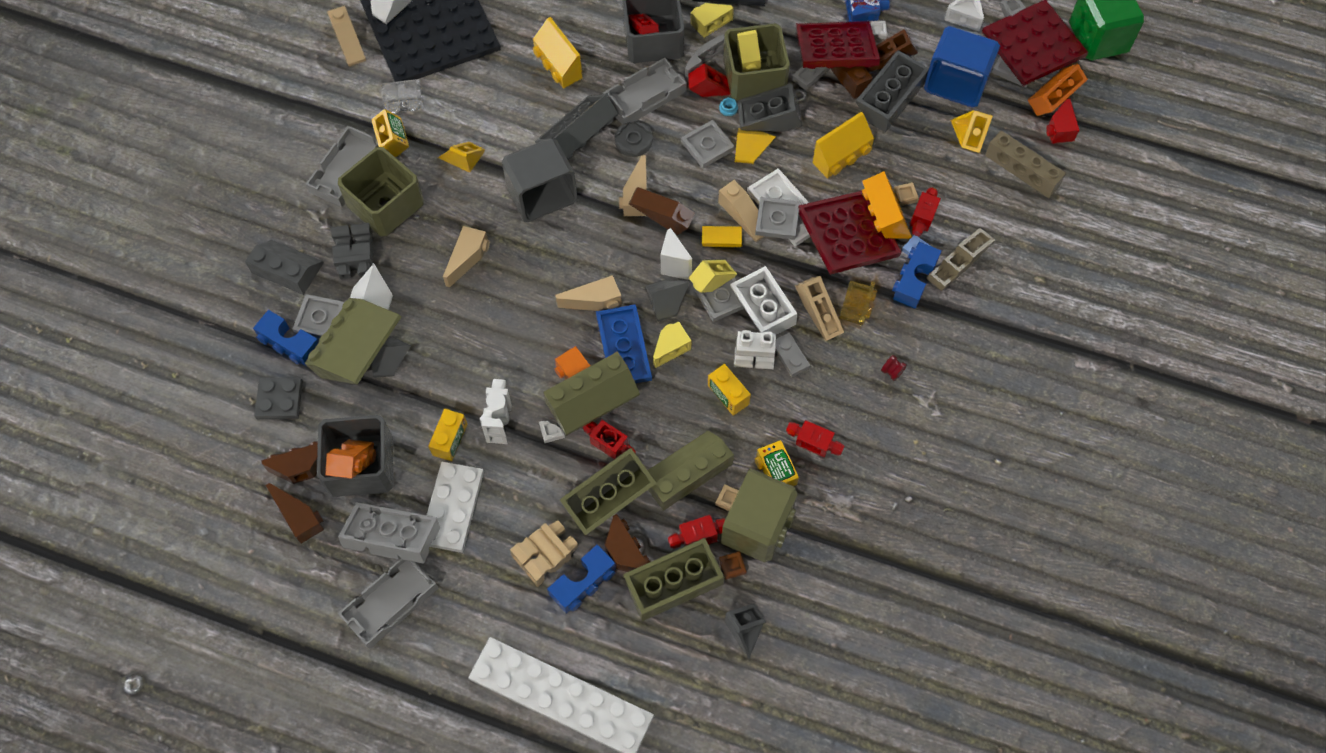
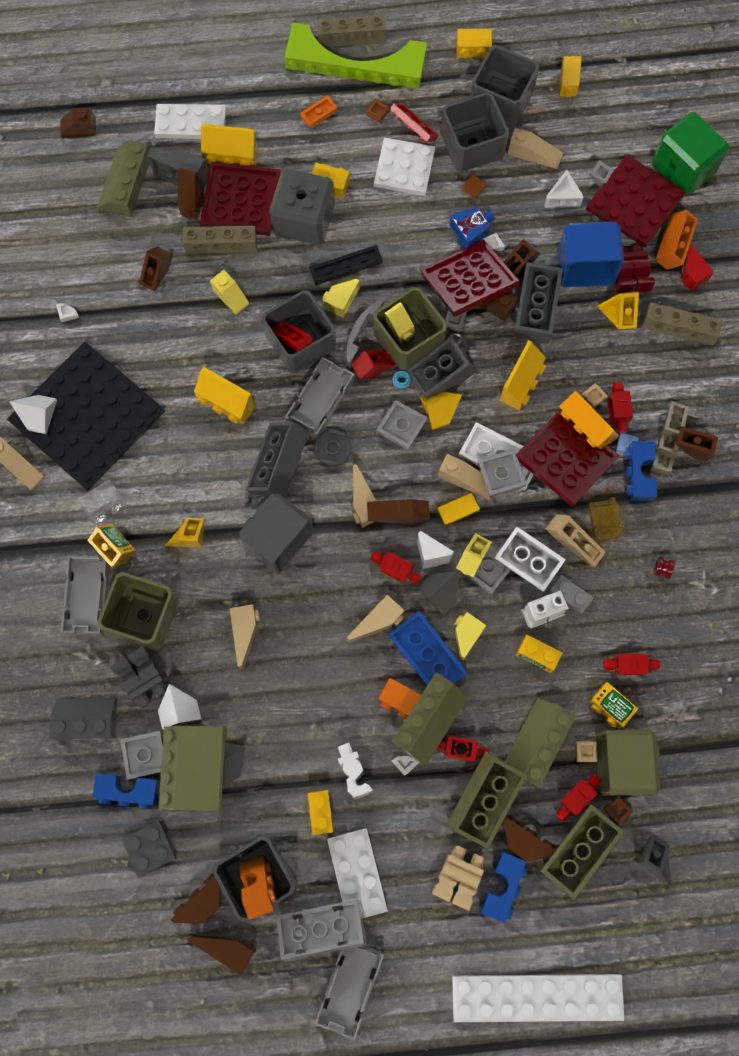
camera: 25 degrees left, 10 degrees up
none -> red piece [370,551,422,584]
none -> dark red hips [615,244,655,294]
none -> reddish brown slope [676,426,718,461]

